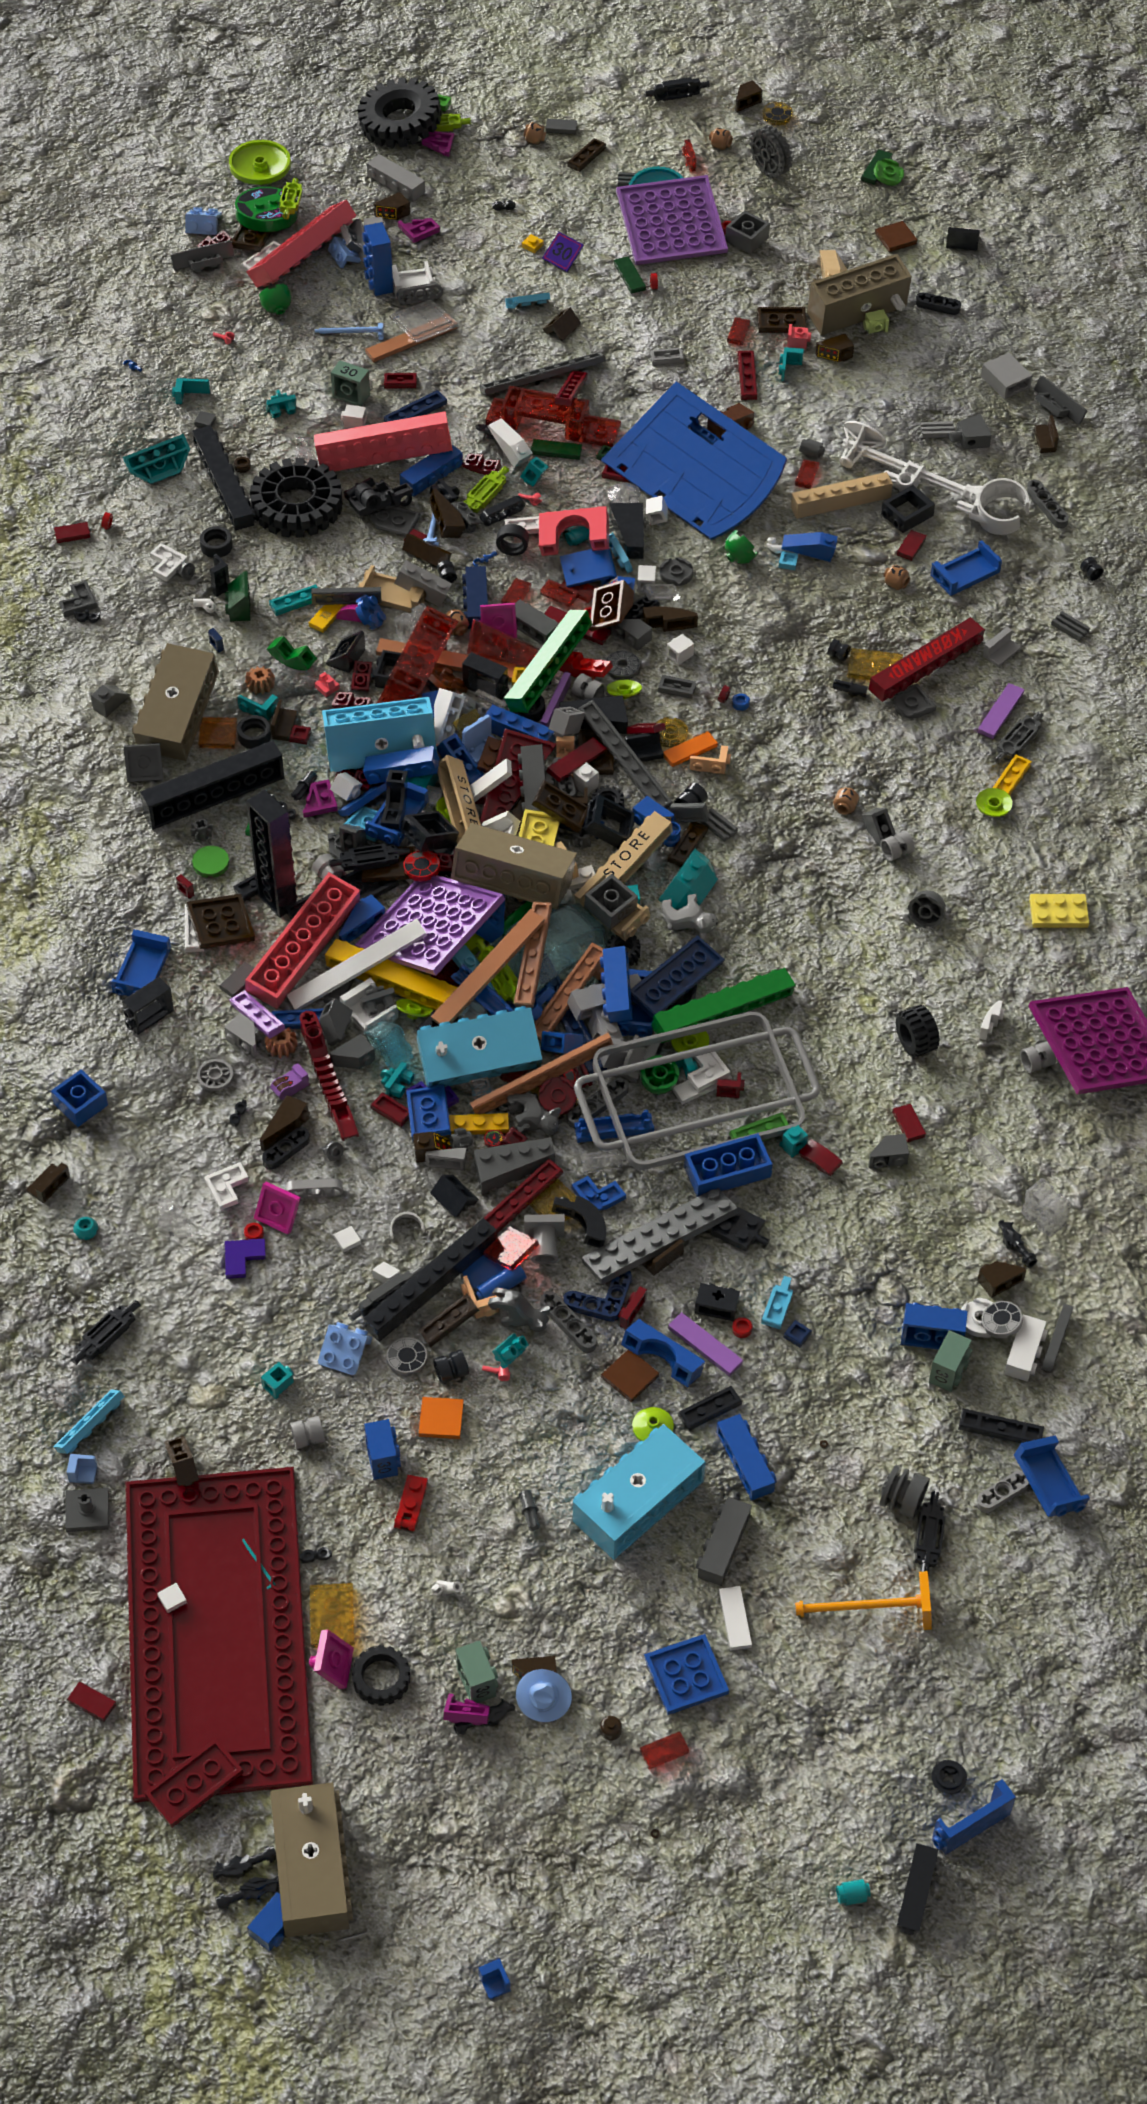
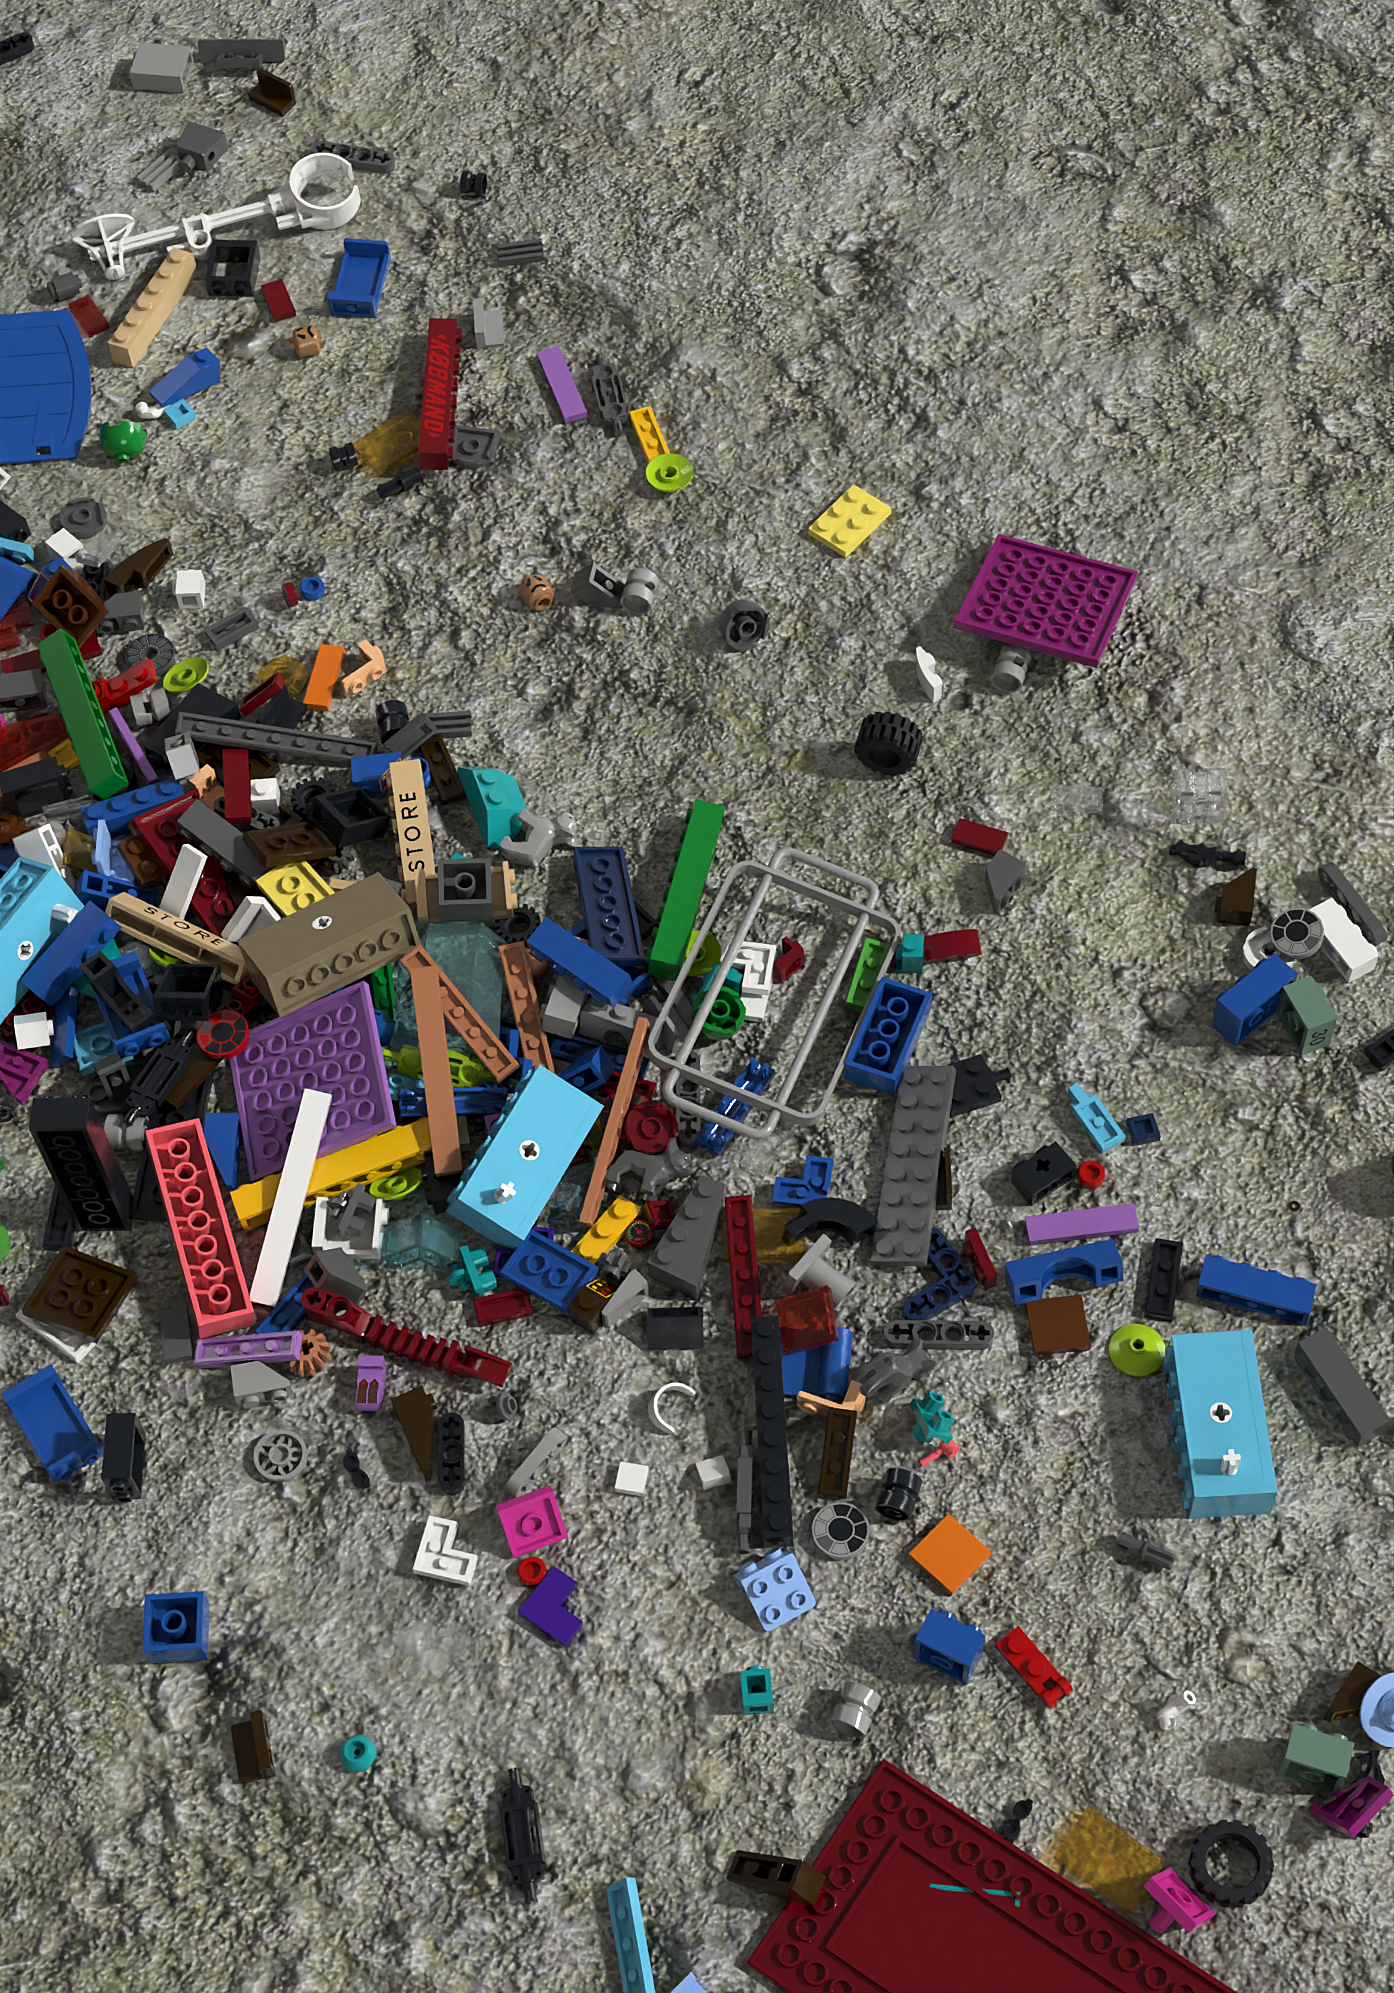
camera: 45 degrees left, 5 degrees up
dark grey slope [330,1034,375,1069] -> none

